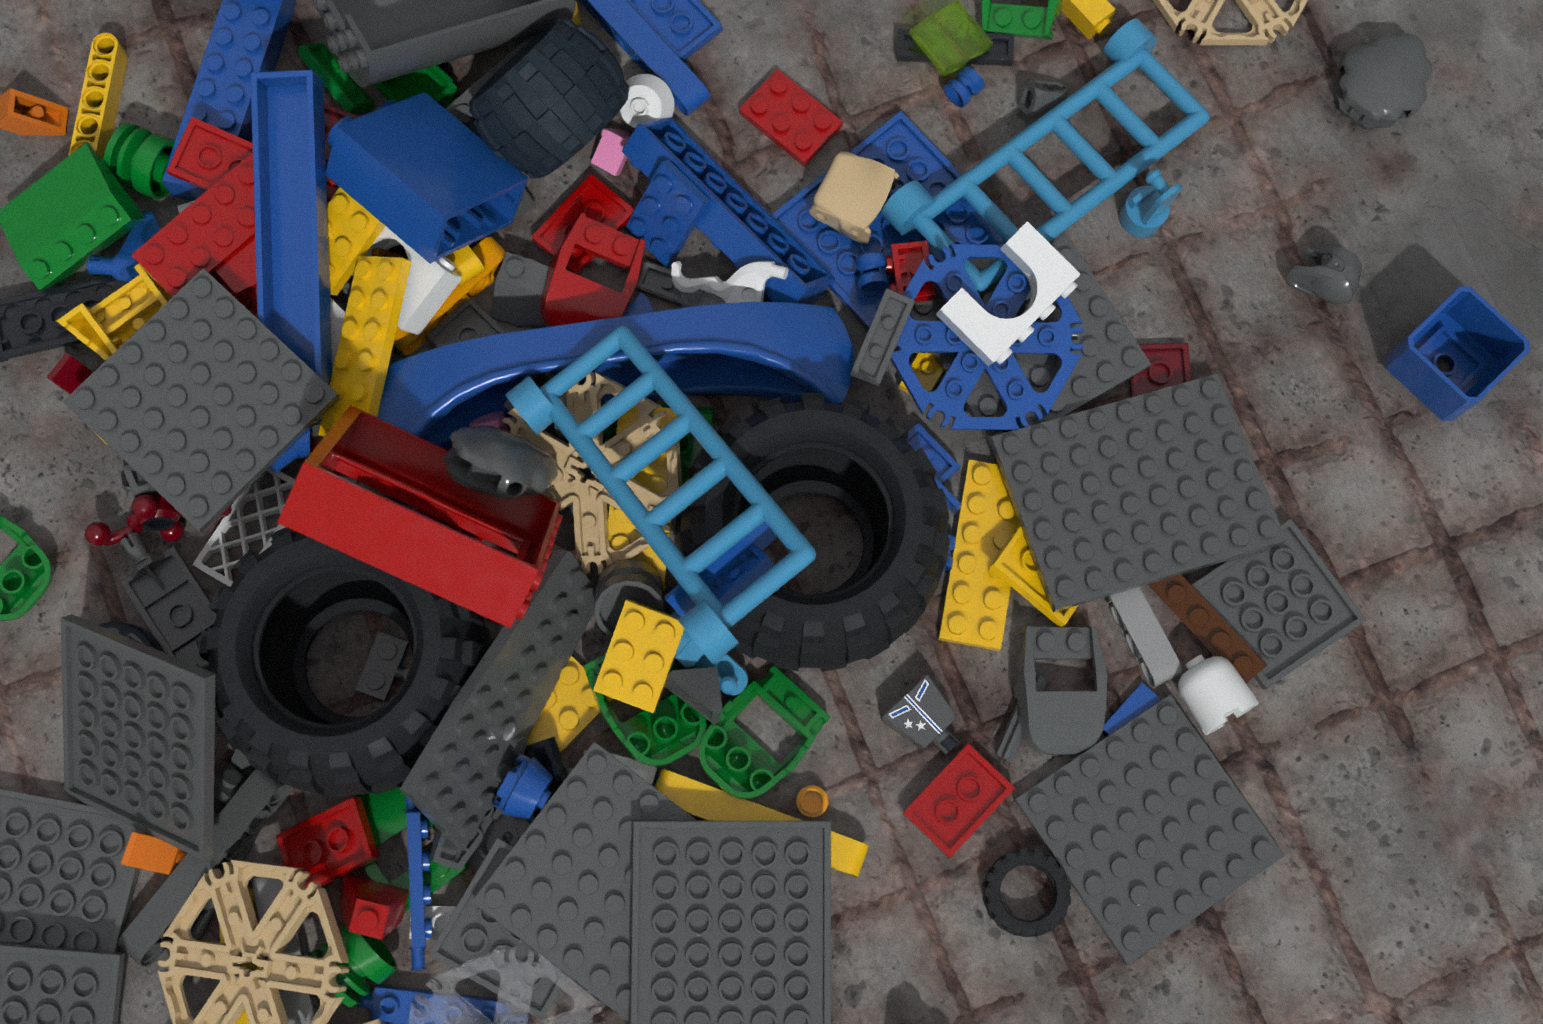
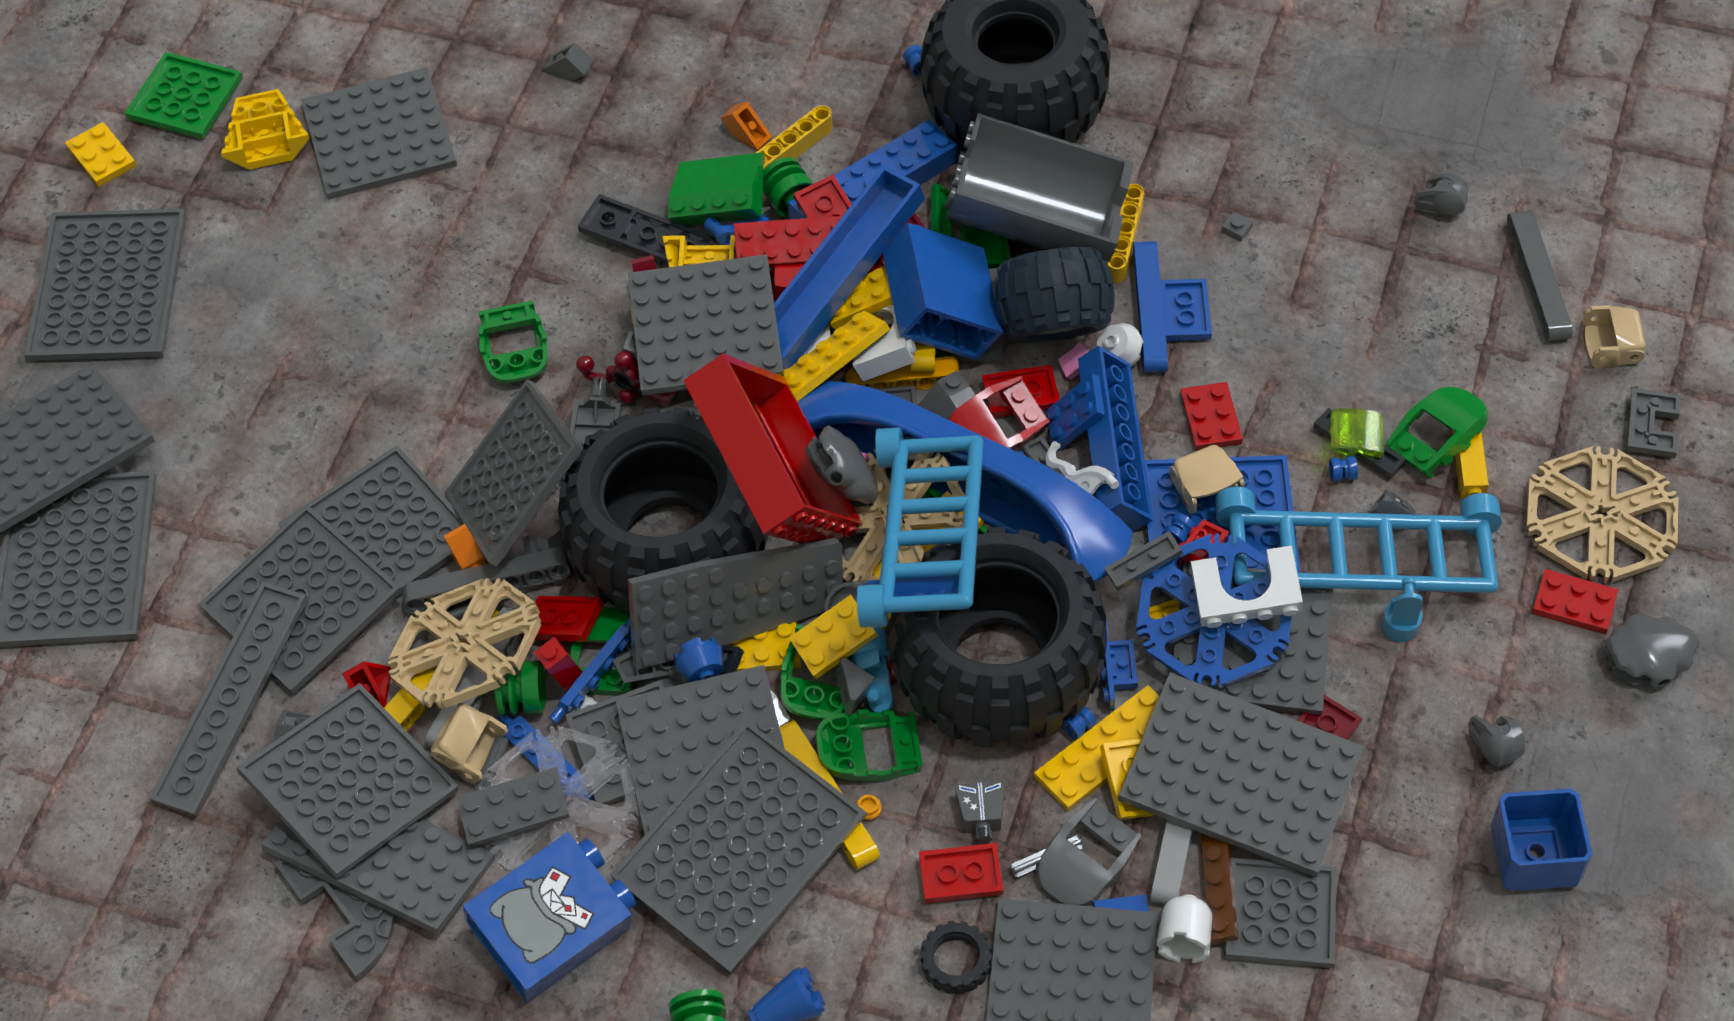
camera: 45 degrees right, 20 degrees down
none -> red plate [1532,569,1619,635]

